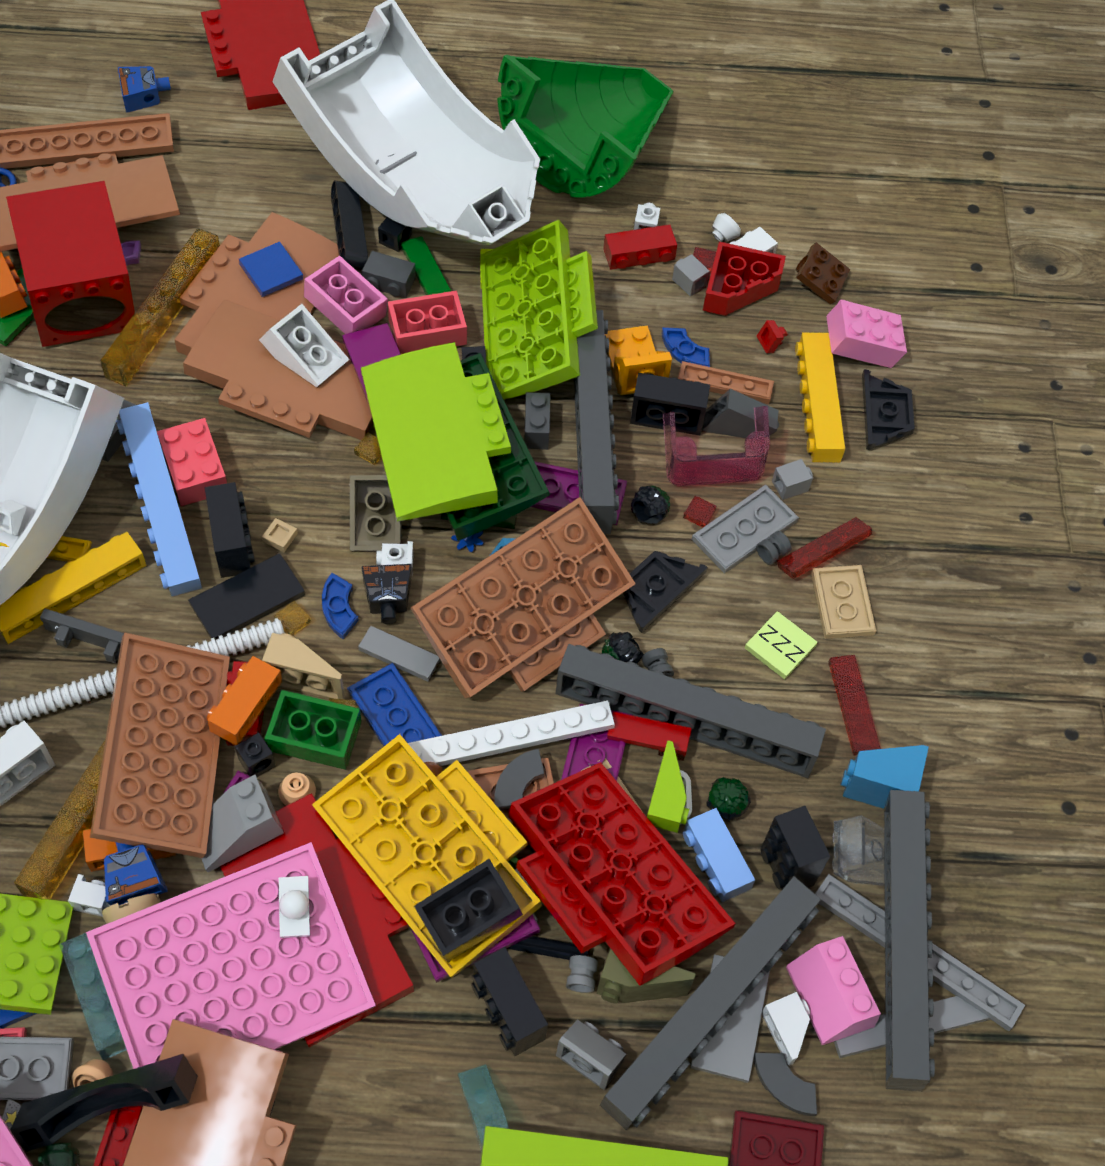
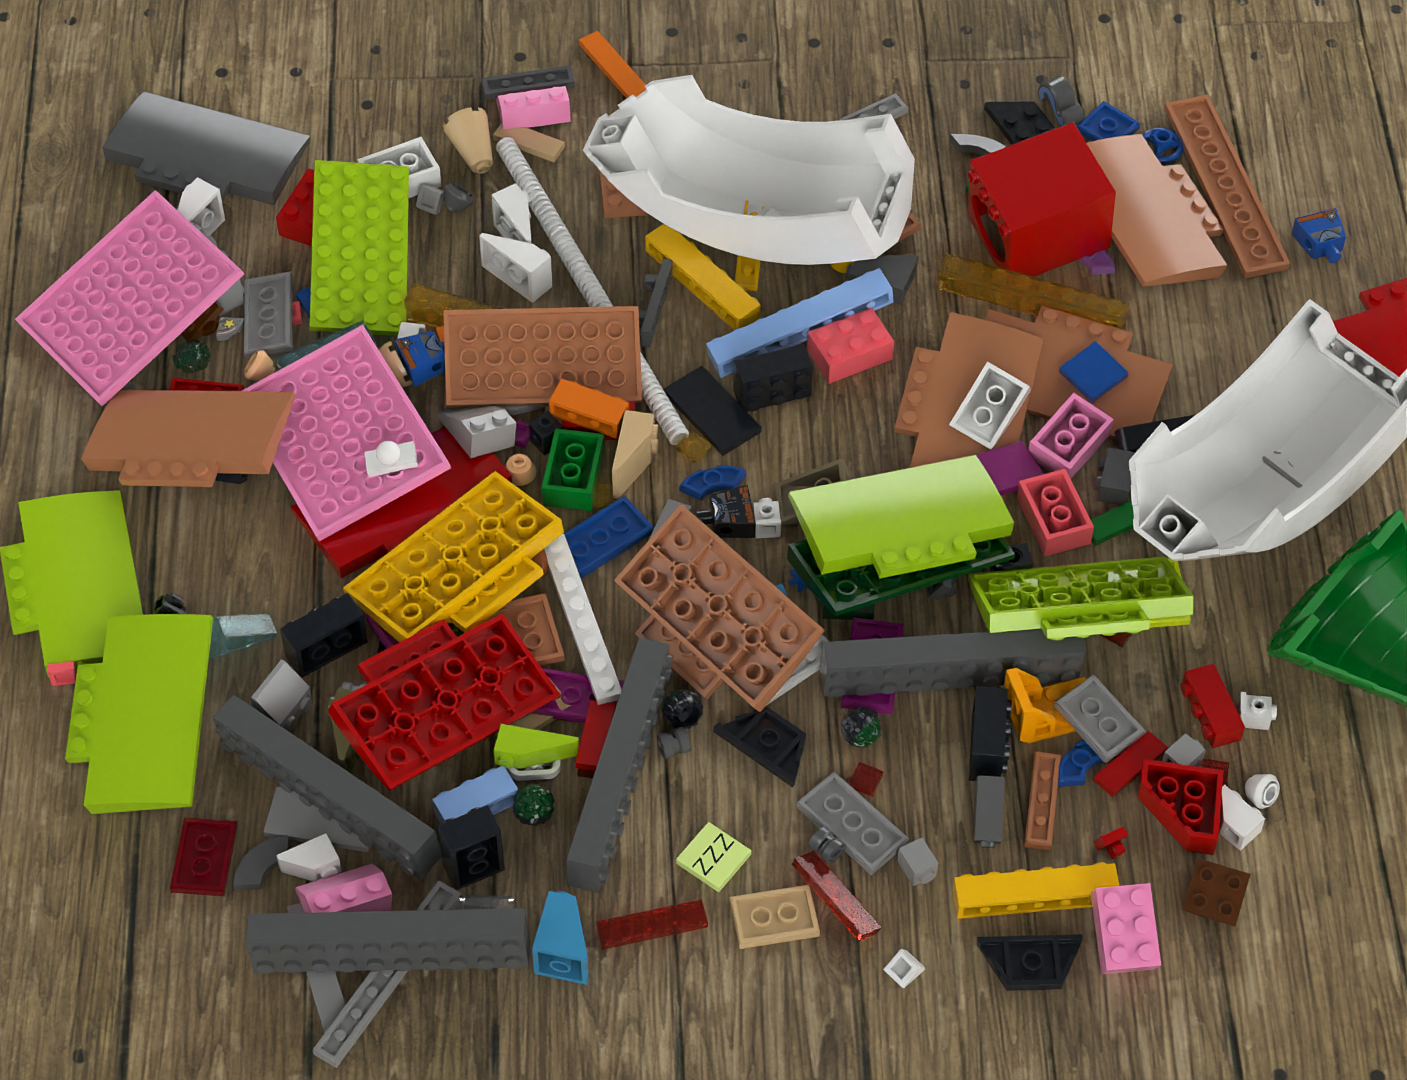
camera: 90 degrees right, 5 degrees down
black arch [10,1054,198,1152] -> none
tan plate [262,518,298,552] -> none
black brick [414,859,523,962] -> none
dark grey tile [494,749,544,810] -> none
dark grey brick [524,392,550,450] -> none
clear pink windscreen [663,406,770,486] -> none
none -> white slope [883,949,925,988]
none -> light grey tile [1054,674,1145,763]
none -> red tile [1093,731,1168,798]

